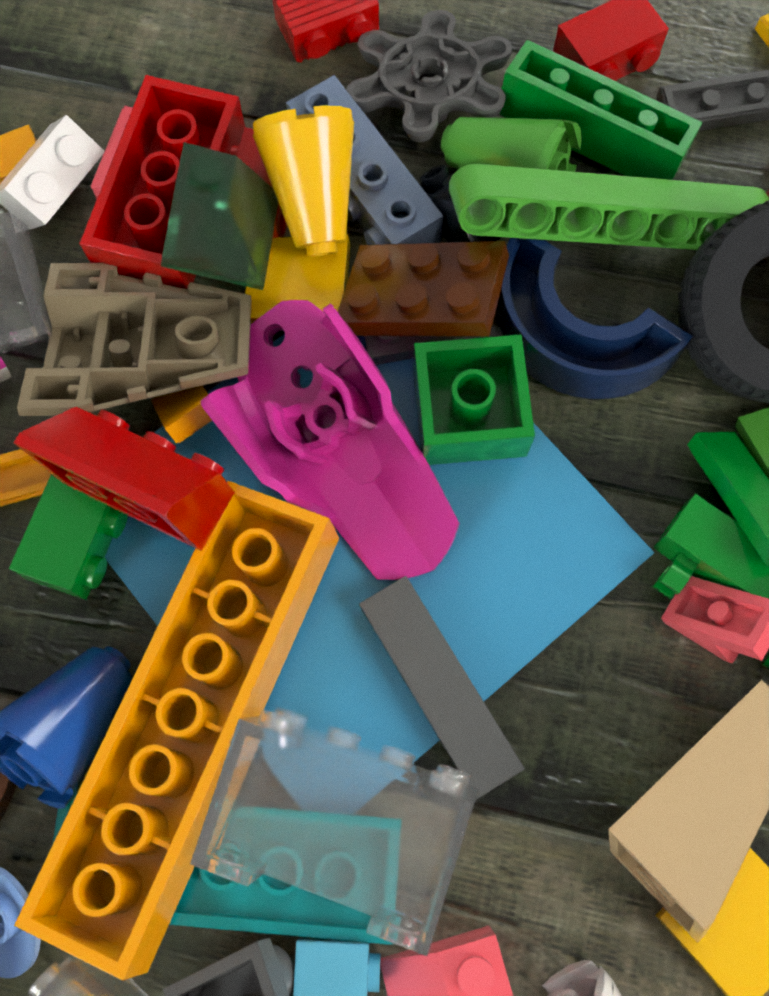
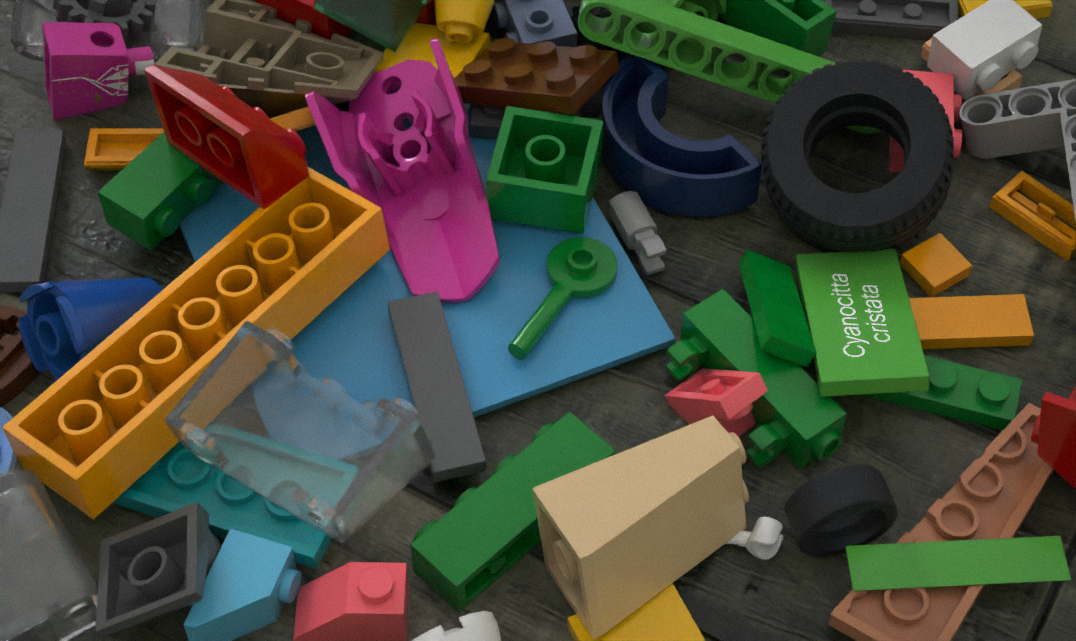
camera: 15 degrees right, 20 degrees down
none -> green brick [410,411,616,613]
none -> green piece [508,237,617,360]
none -> light grey bar [608,191,667,276]

